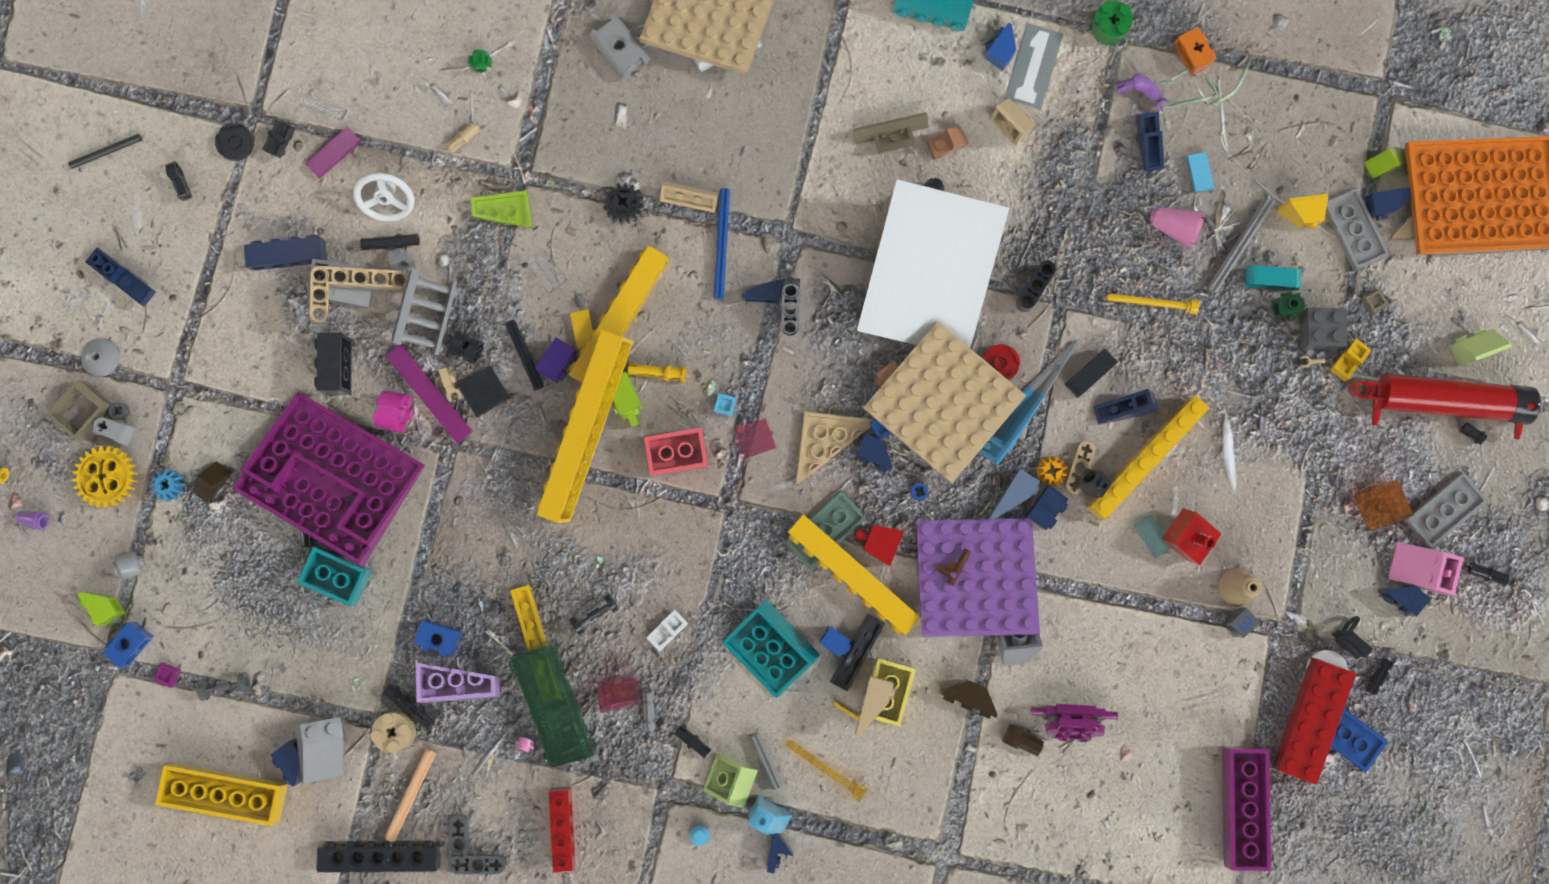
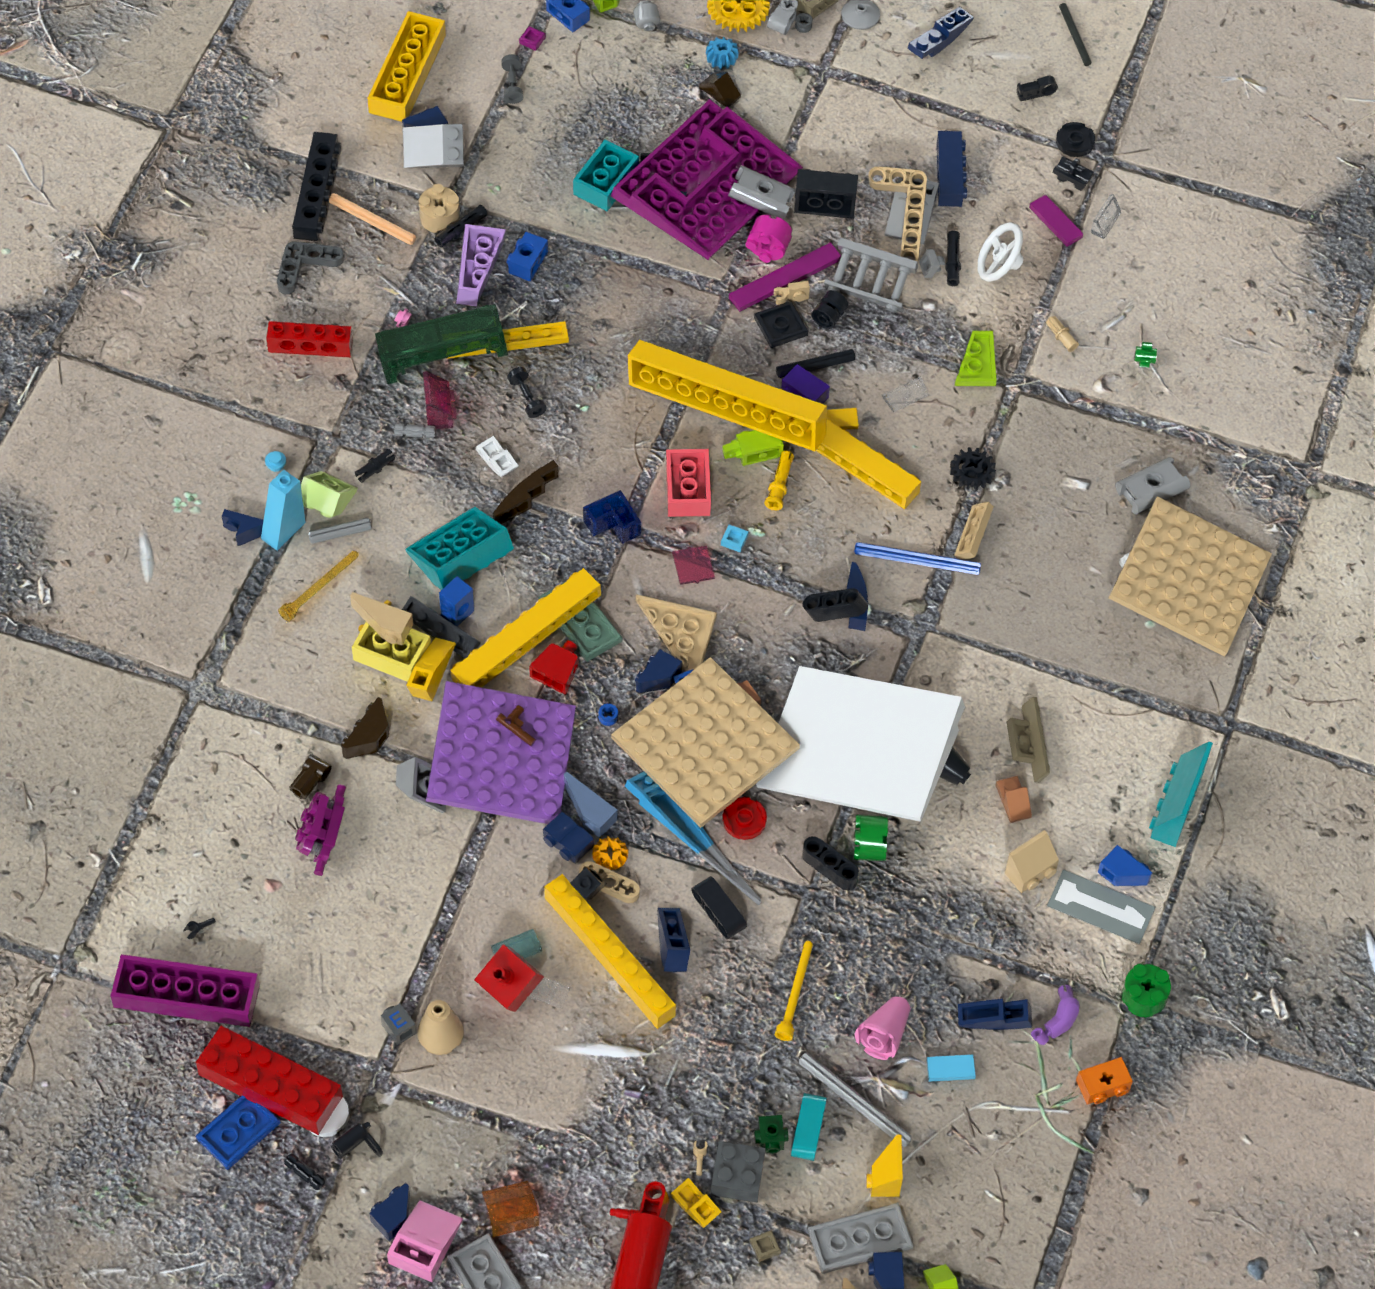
camera: 95 degrees right, 25 degrees down
none -> black hand [183,918,216,939]
none -> yellow slope [406,637,456,702]
none -> dark brown slope [493,460,558,524]
none -> clear blue brick [583,490,641,544]
none -> light grey piece [728,165,796,220]
none -> green brick [854,815,888,861]

